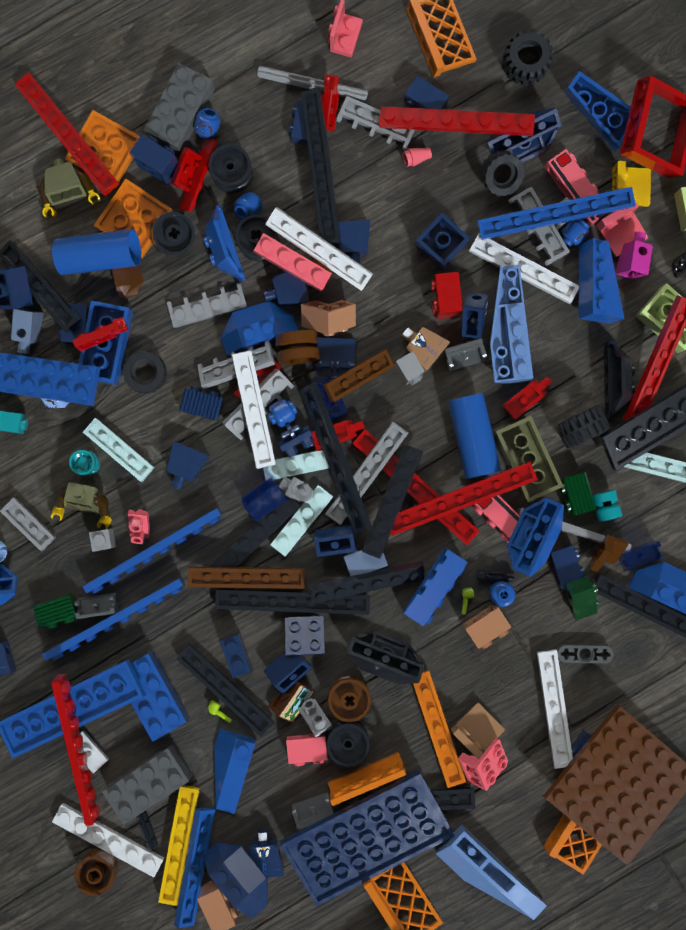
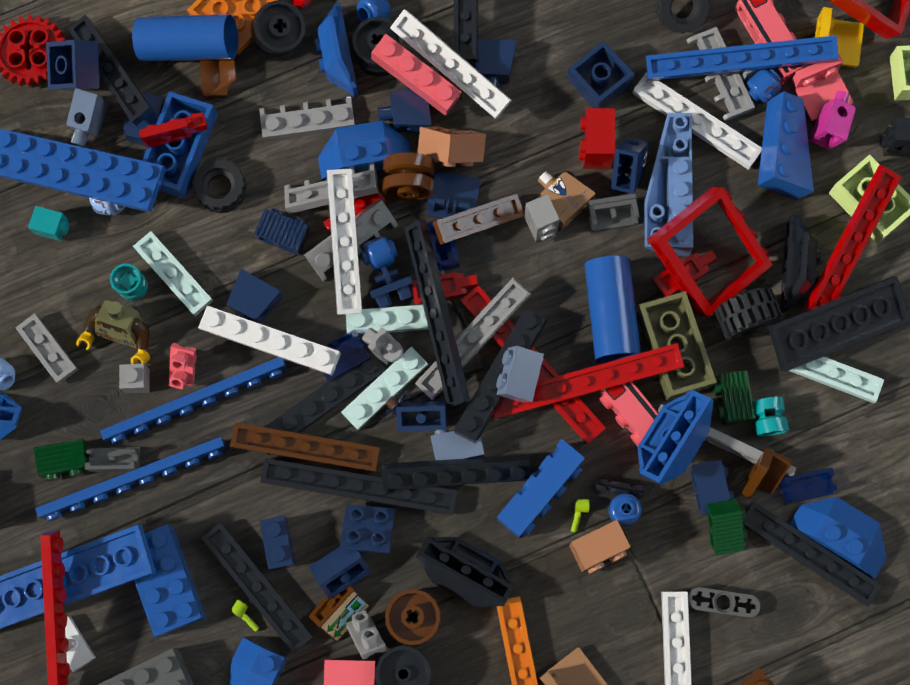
camera: 15 degrees right, 10 degrees down
none -> white plate [198,306,341,376]
none -> piece [382,391,407,418]
none -> sand blue brick [496,346,544,403]
none -> red window [647,187,773,318]

